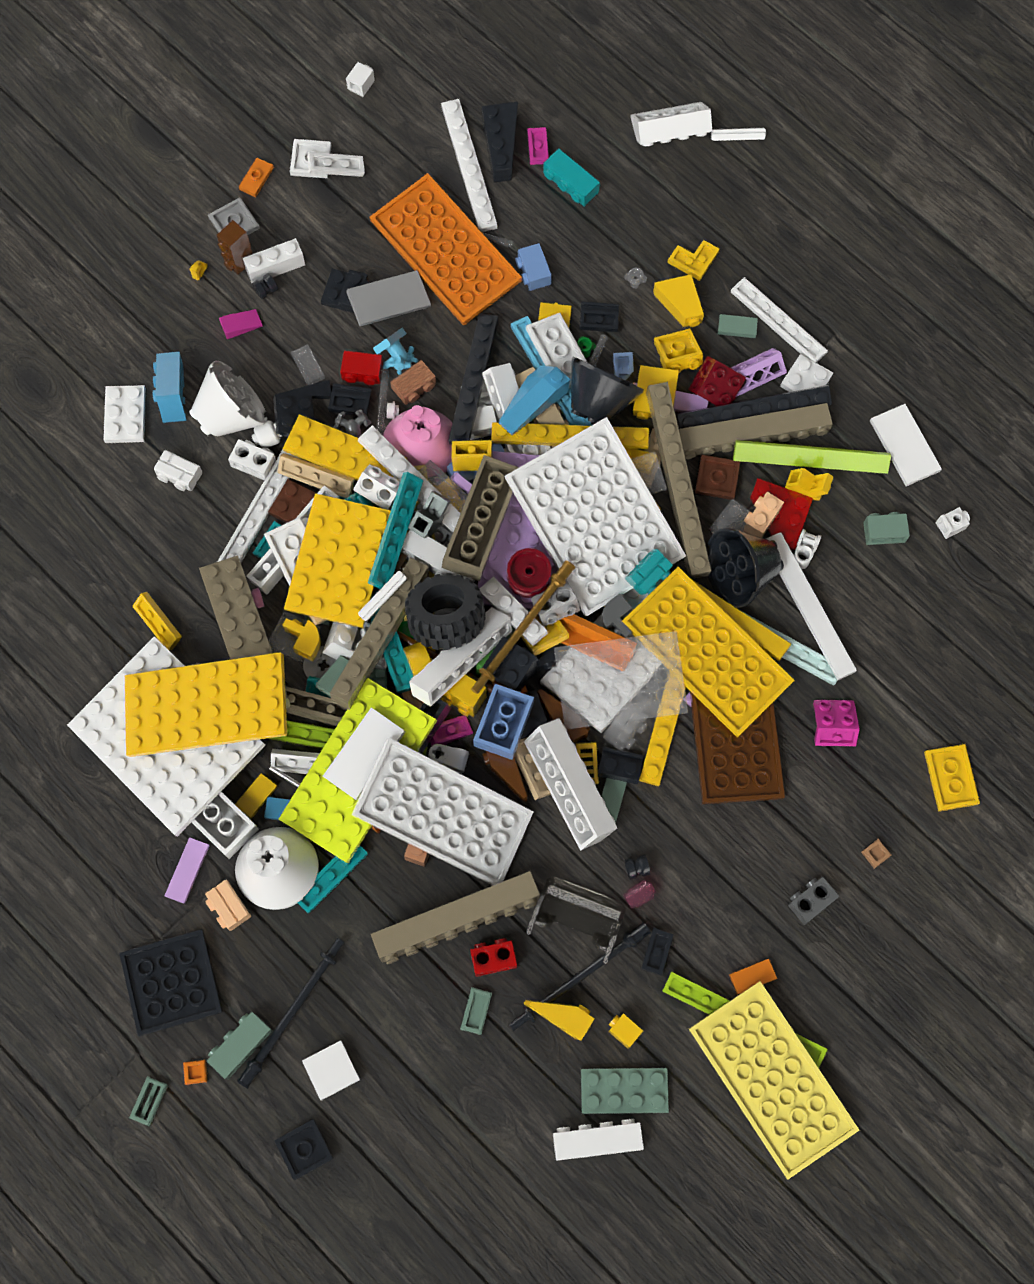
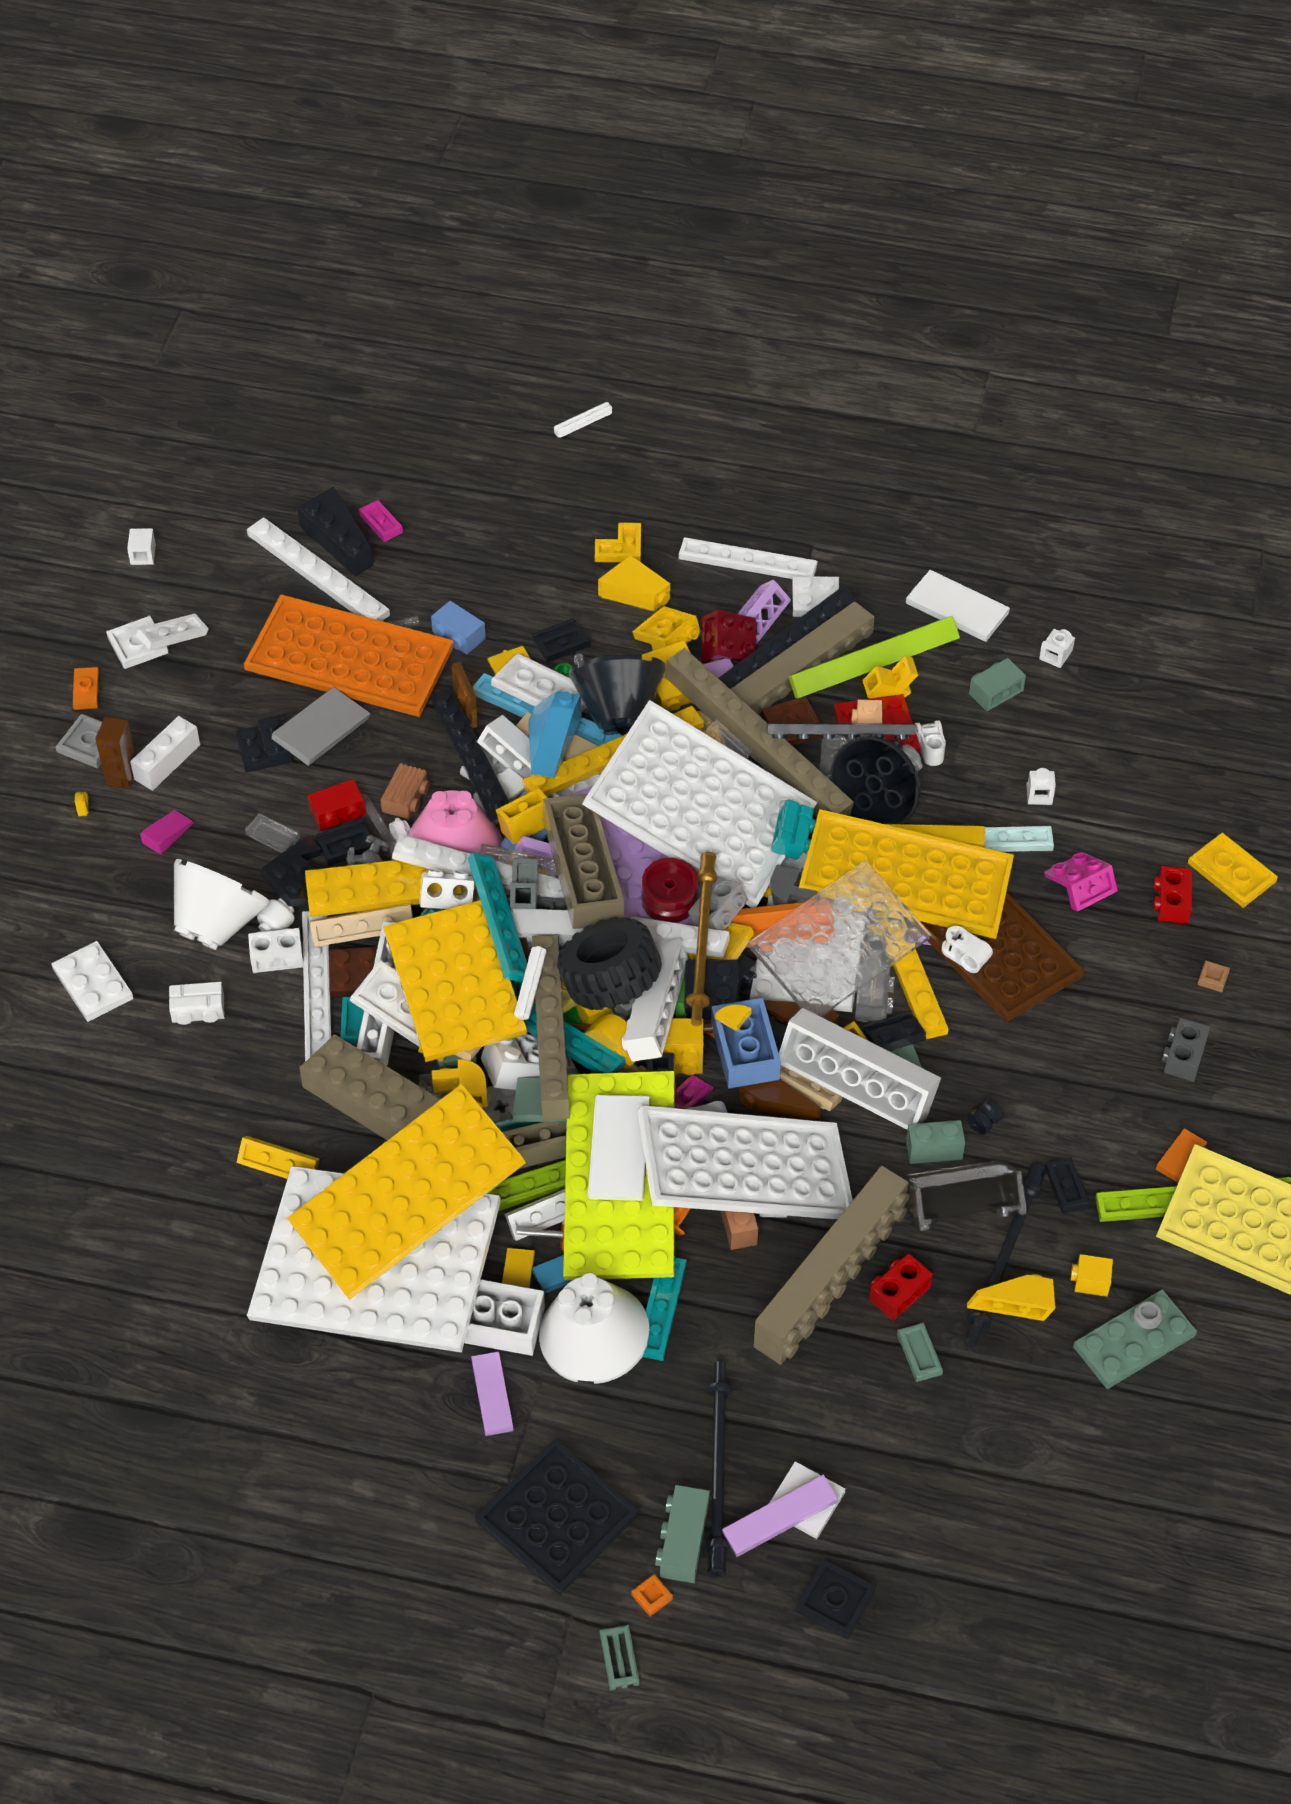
camera: 30 degrees left, 20 degrees down
dark azure wedge [153,352,186,423] -> none
light nougat brick [205,880,252,931] -> none
black wheel [252,273,278,299] -> none
medium azure piece [373,328,418,375] -> none
teal brick [543,149,600,206] -> none
white brick [553,1119,644,1161] -> none
clear pink brick [623,880,656,909] -> none
clear plate [624,267,647,288] -> none
white slope [631,102,712,146] -> none
sand green tile [718,314,758,338] -> none
white tile [767,532,857,680] -> none
none -> clear orange plate [451,662,478,728]
none -> yellow tile [715,1004,752,1031]
none -> lavender tile [722,1474,838,1557]
none -> plate [766,723,915,739]
none -> sand green brick [906,1120,965,1164]
none -> white piece [941,926,993,973]
none -> white brick [1026,768,1056,805]
none -> light grey plate [1134,1302,1162,1329]
none -> red brick [1153,866,1192,924]

